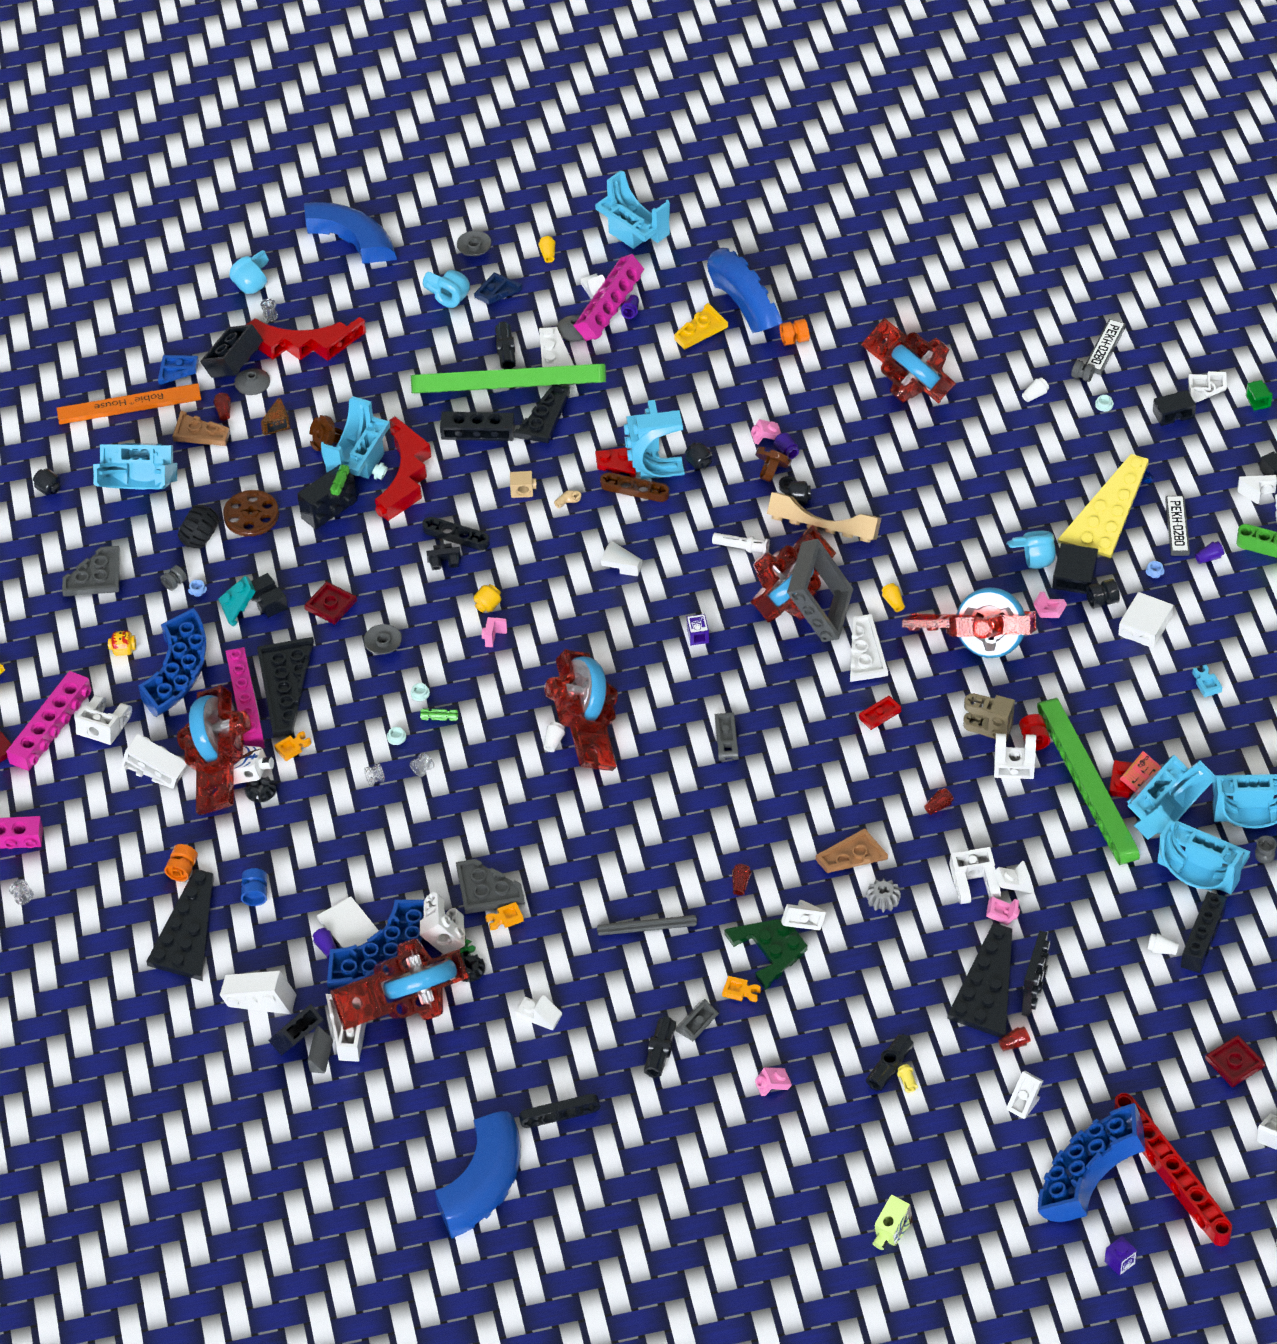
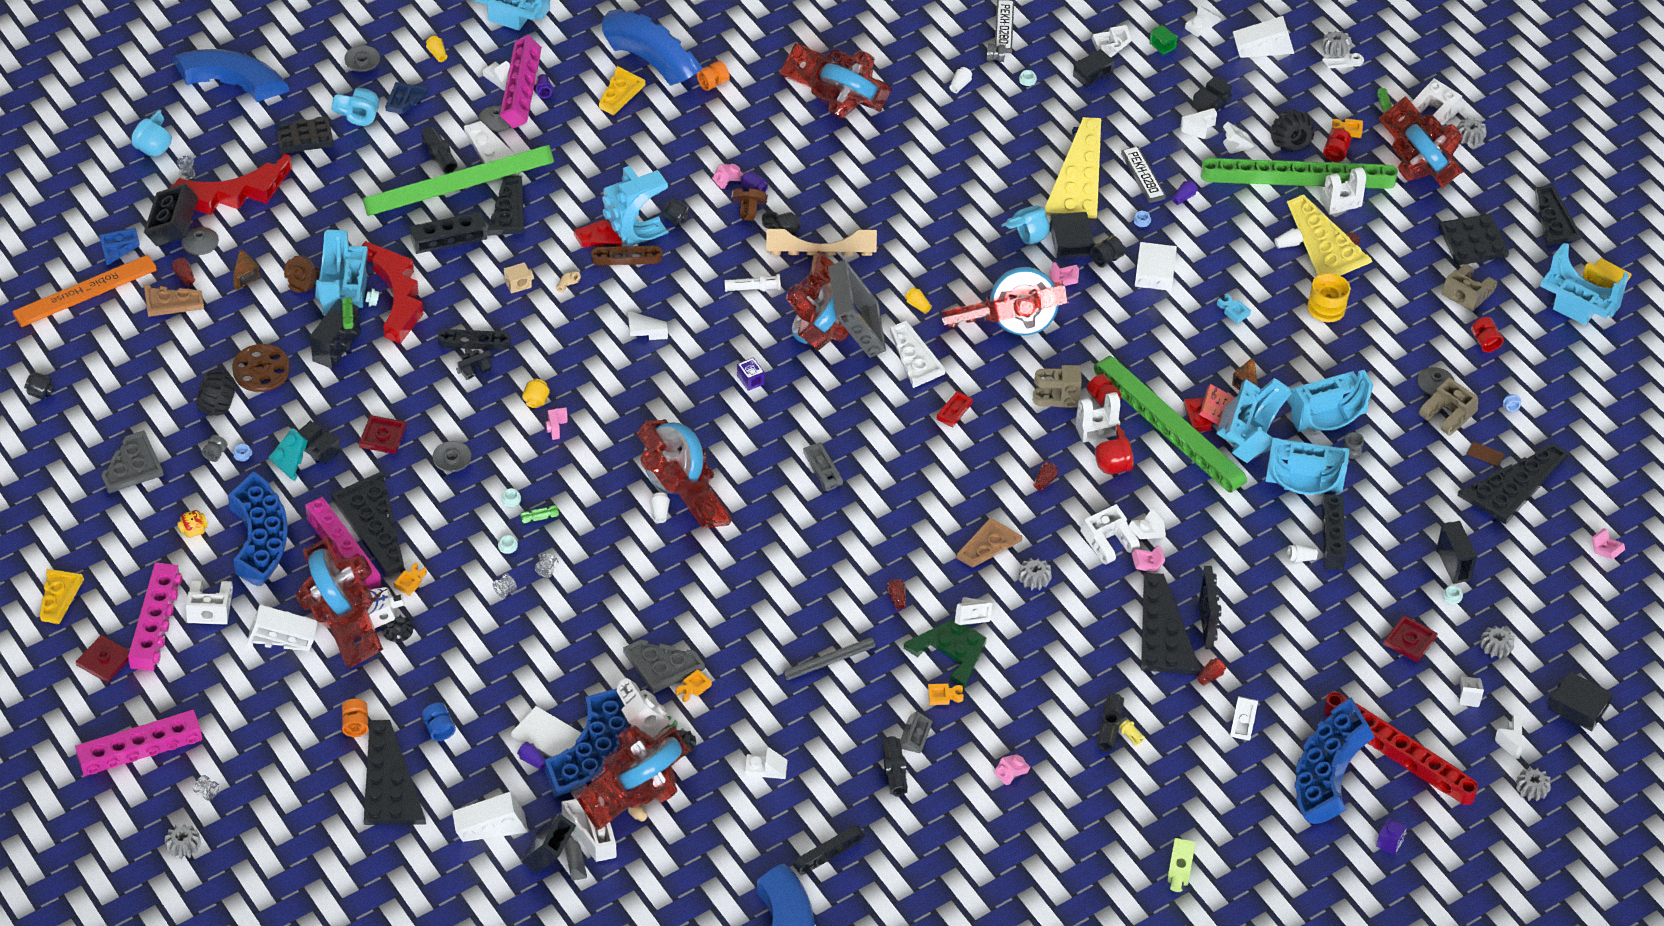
camera: 25 degrees left, 0 degrees up
medium azure piece [93,443,177,489] -> none
none -> black plate [274,117,334,154]
none -> tan arm [628,794,648,822]
none -> red piece [1095,424,1134,475]
none -> clear orange slope [1232,359,1258,390]

